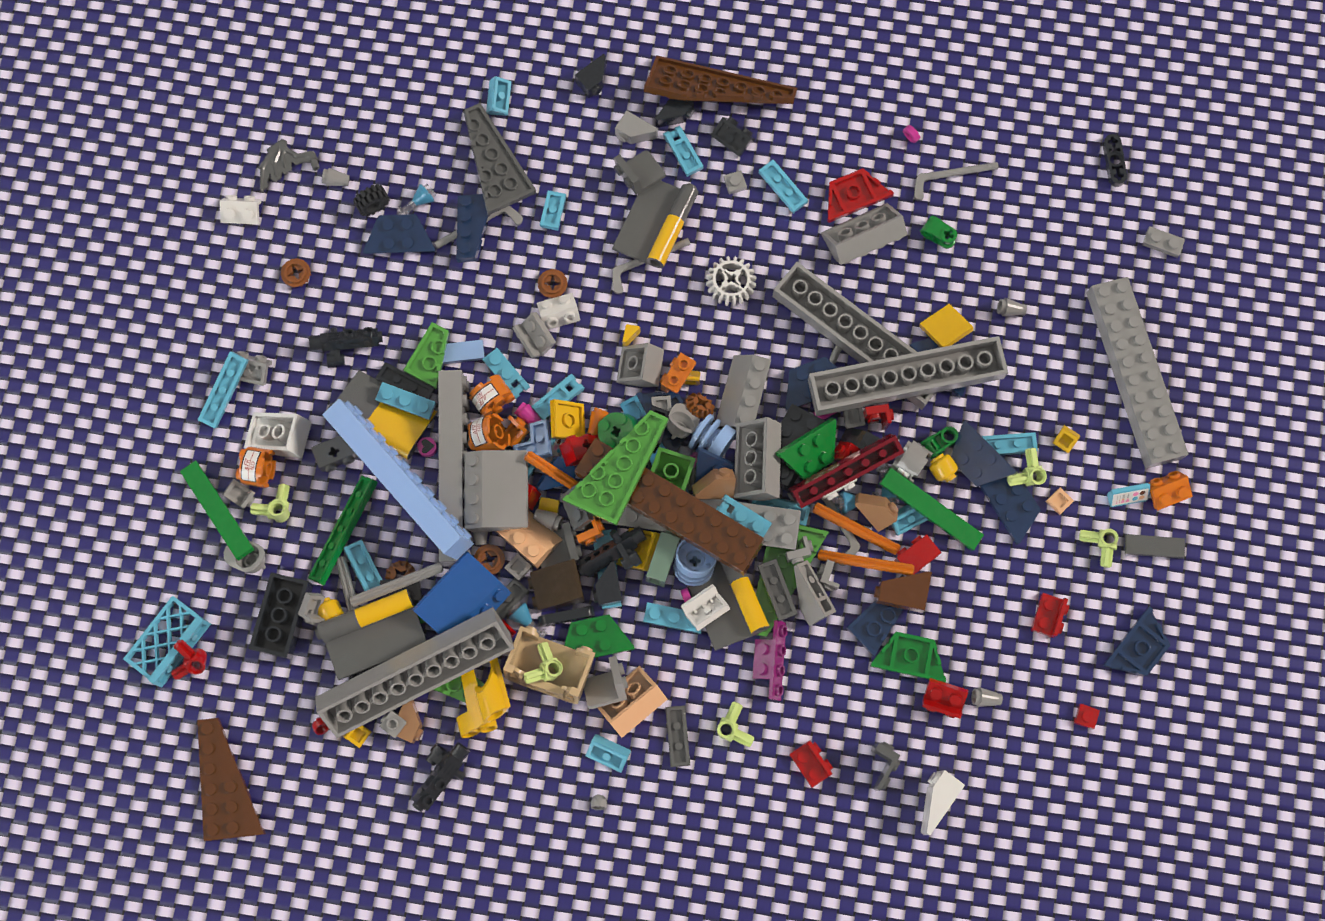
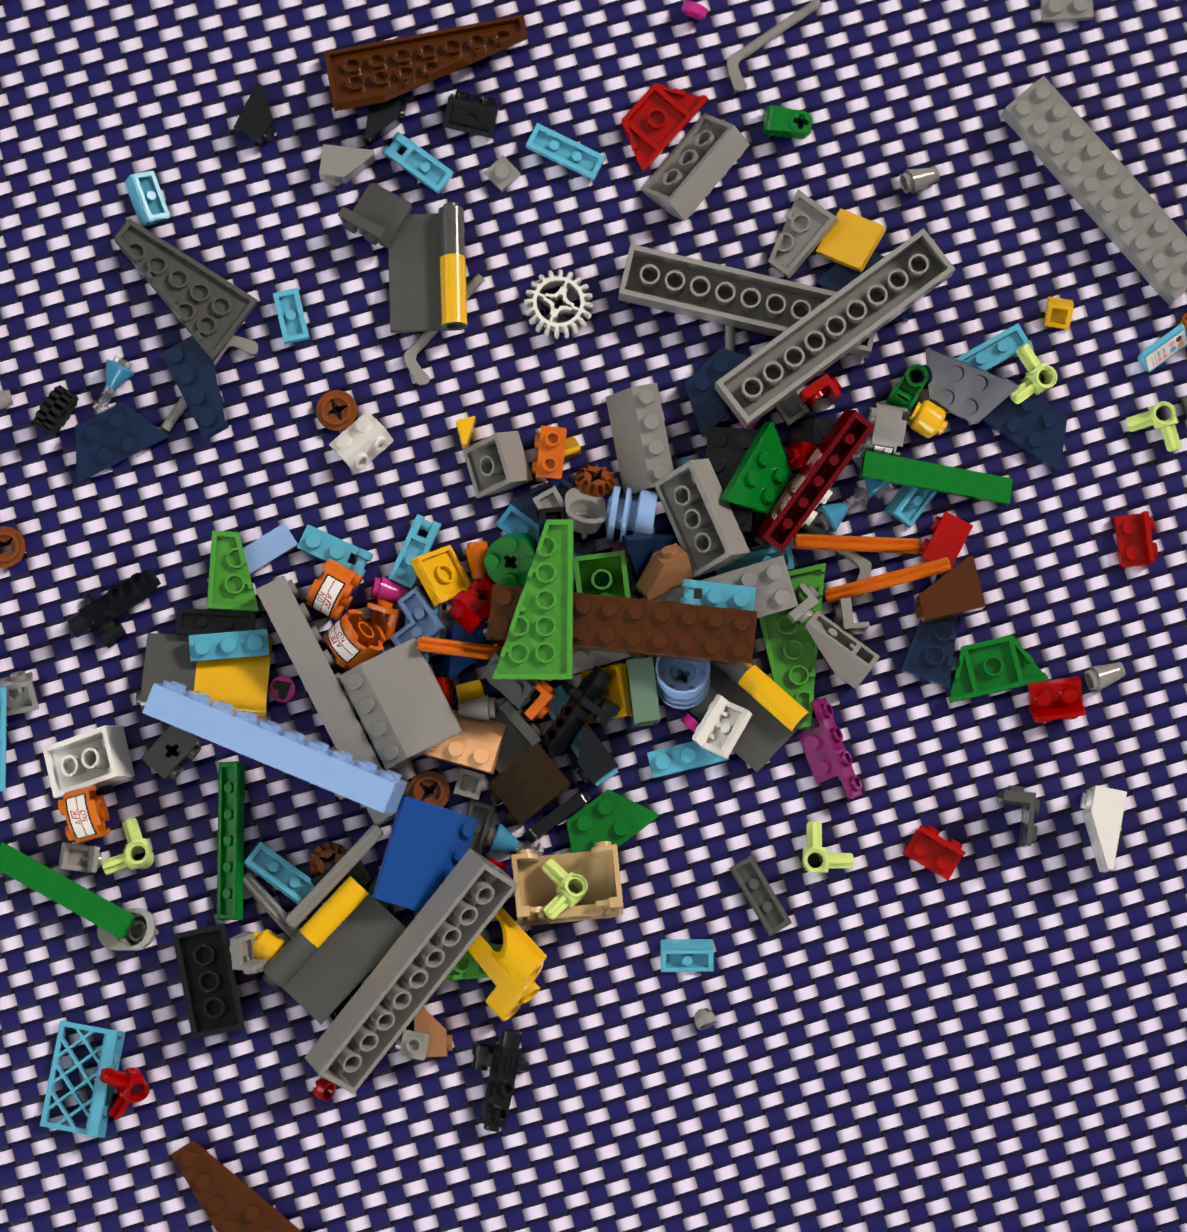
camera: 30 degrees left, 5 degrees up
yellow slope [342,725,371,748] -> none
light grey bracket [513,312,556,358] -> none
light grey bracket [584,656,628,709] -> none
light nougat slope [598,666,668,738] -> none
dark grey plate [757,559,797,621] -> none
medium nougat slope [855,493,898,532] -> none
light nougat tile [1045,487,1074,515] -> none
none -> light grey wing [768,190,838,279]

